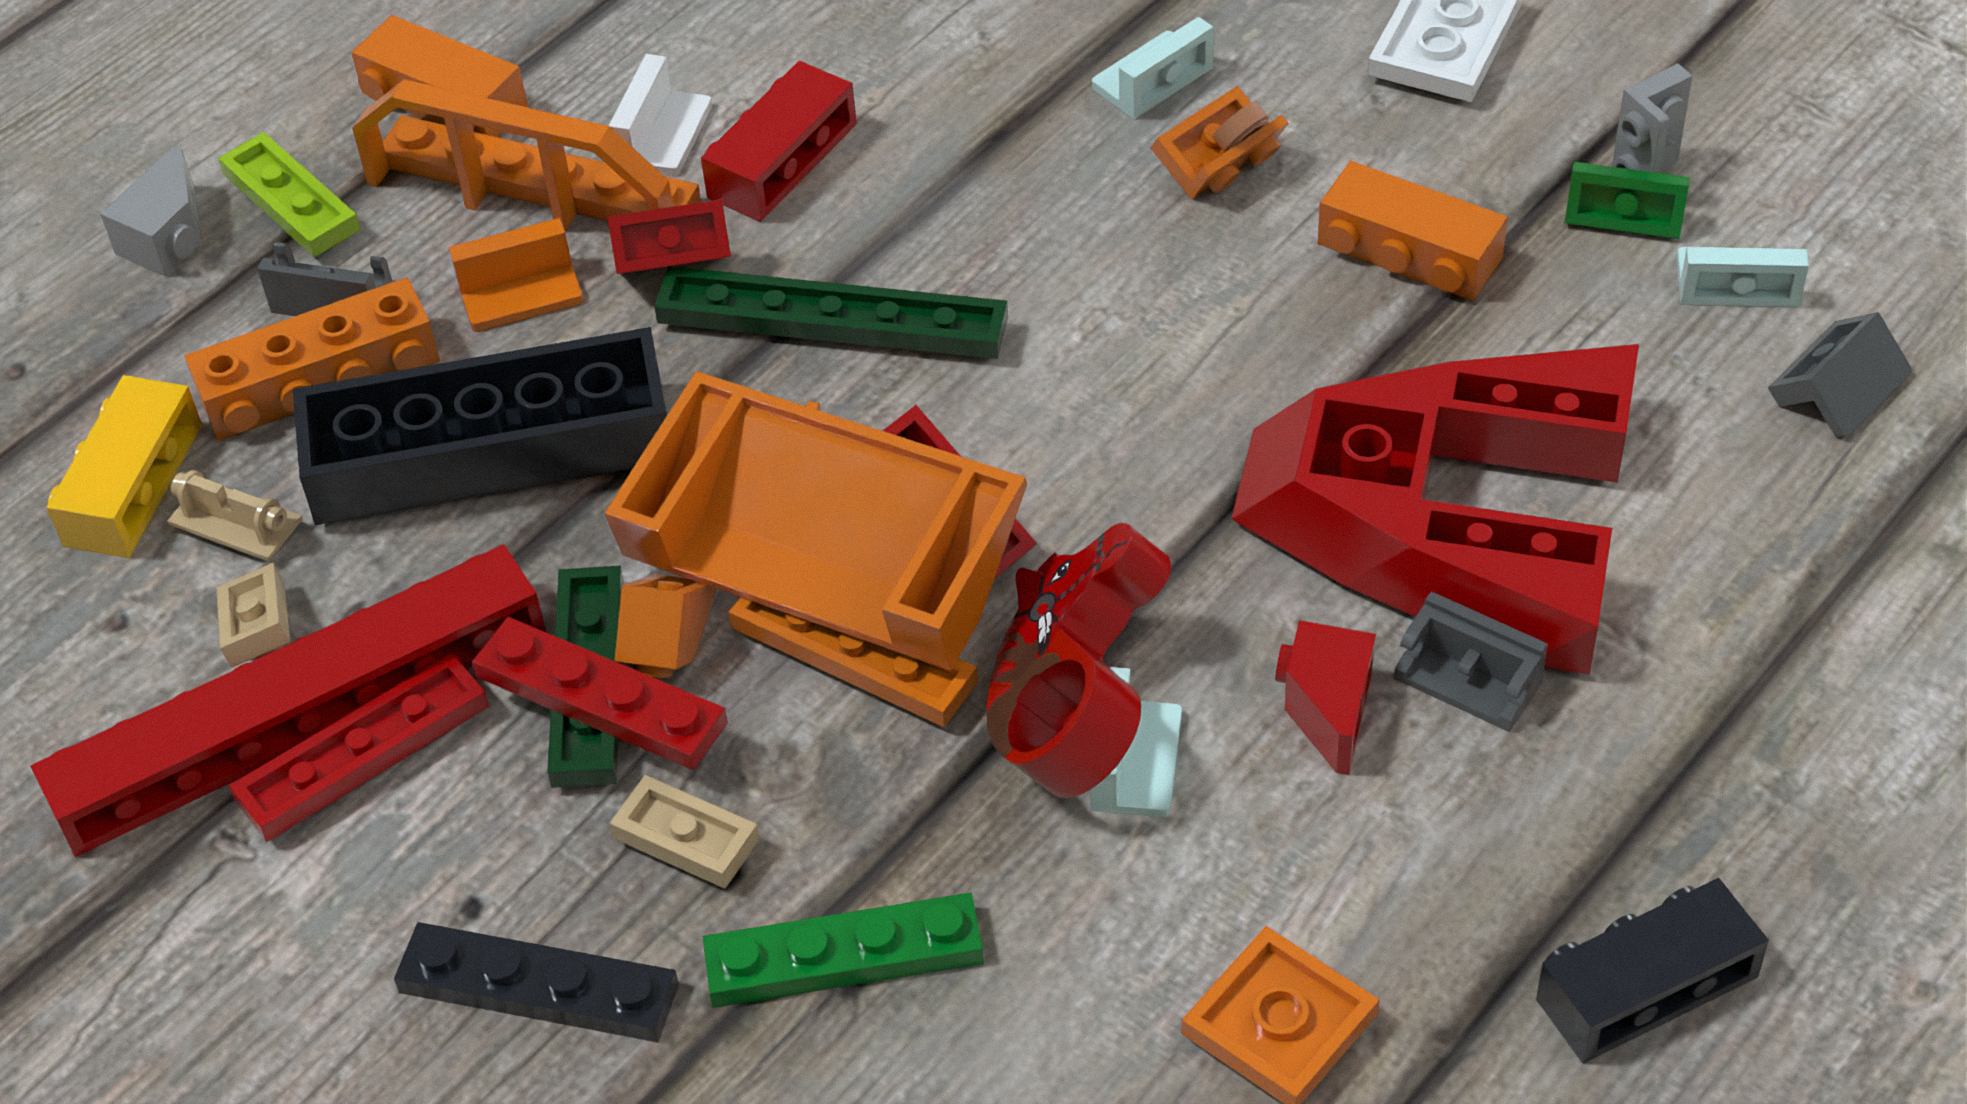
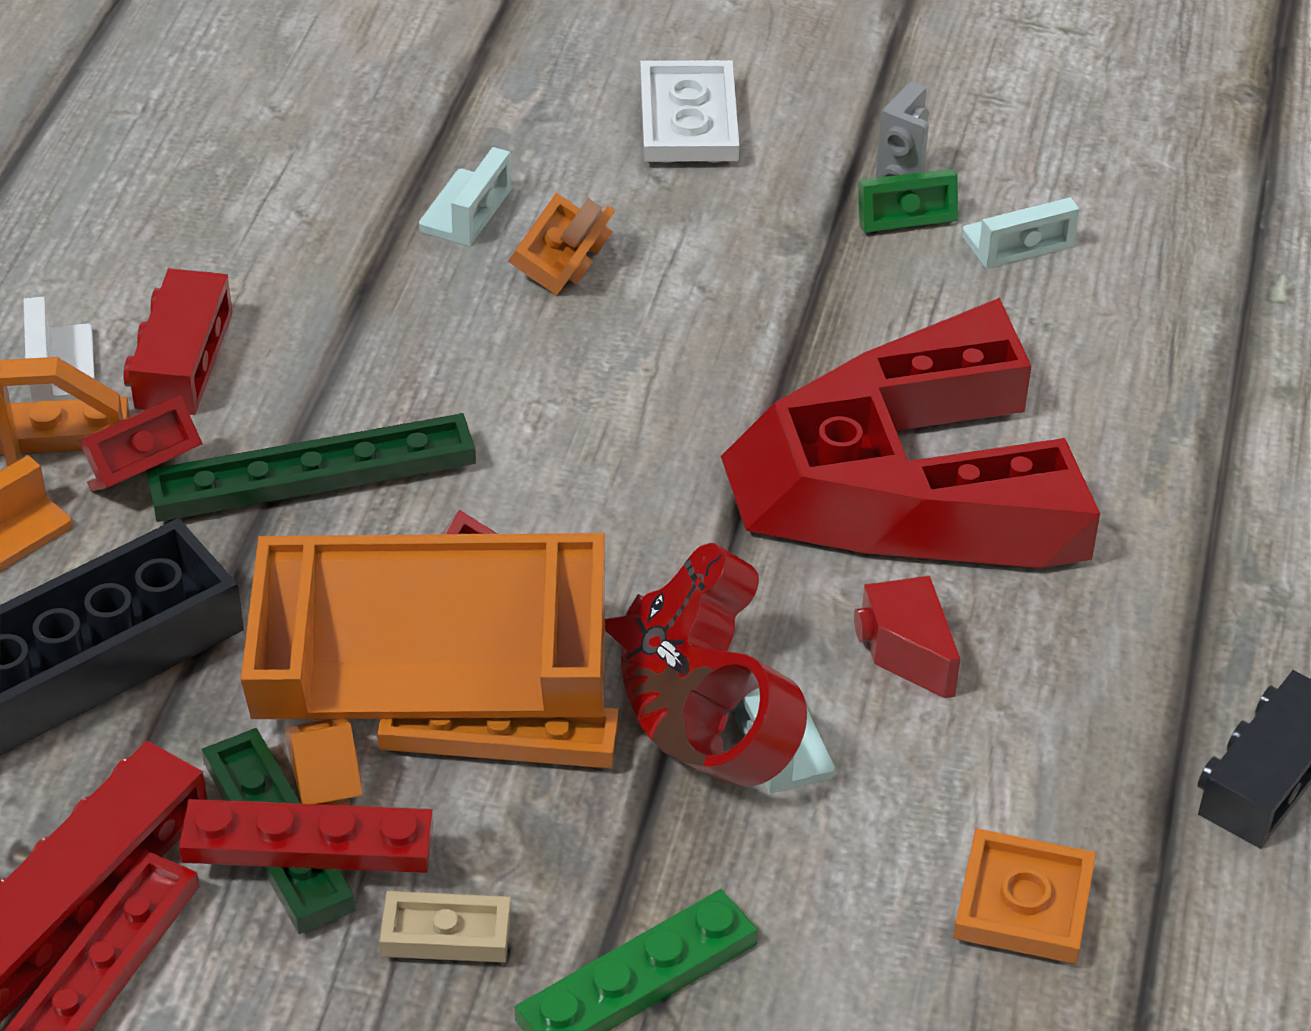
camera: 30 degrees left, 5 degrees down
orange brick [1317,160,1508,301] -> none
dark grey hinge [1394,591,1548,732] -> none
dark grey panel [1768,312,1912,438] -> none

